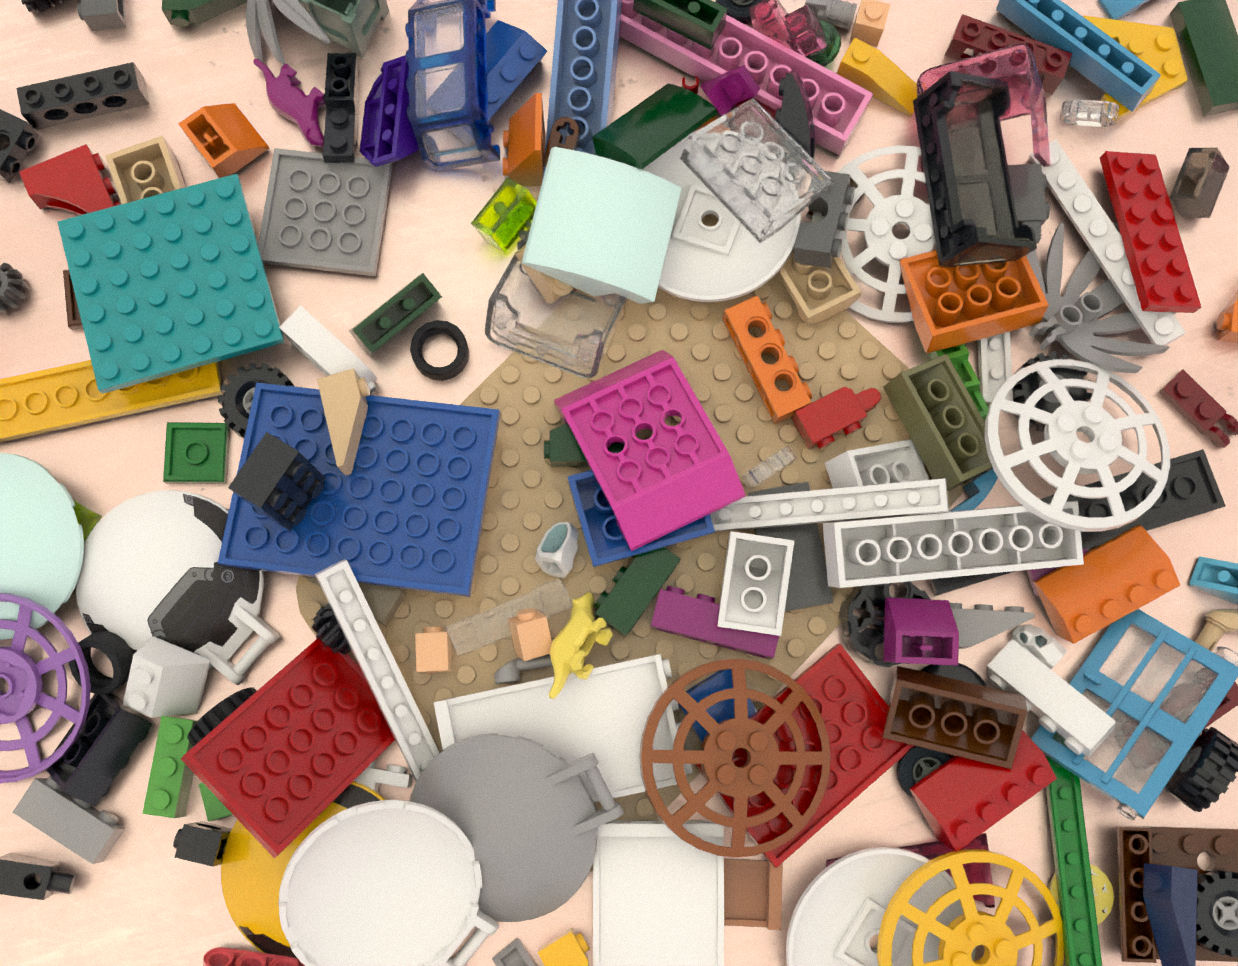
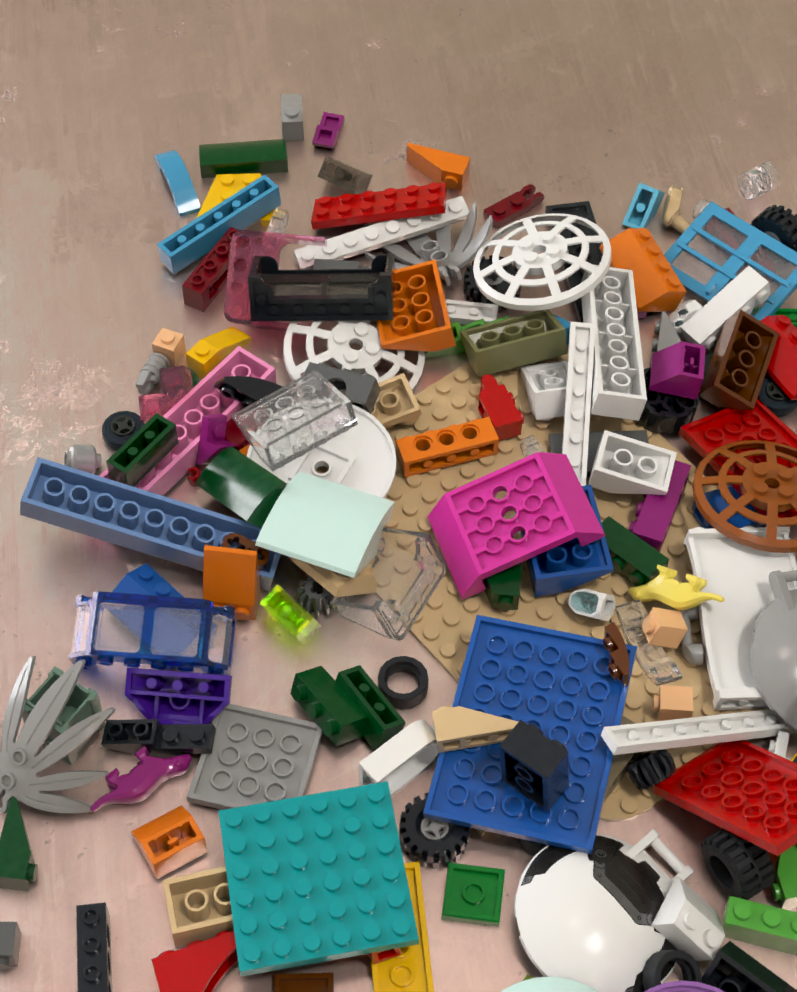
camera: 80 degrees left, 25 degrees down
none -> dark green brick [290,666,368,746]
none -> reddish brown slope [603,622,629,687]

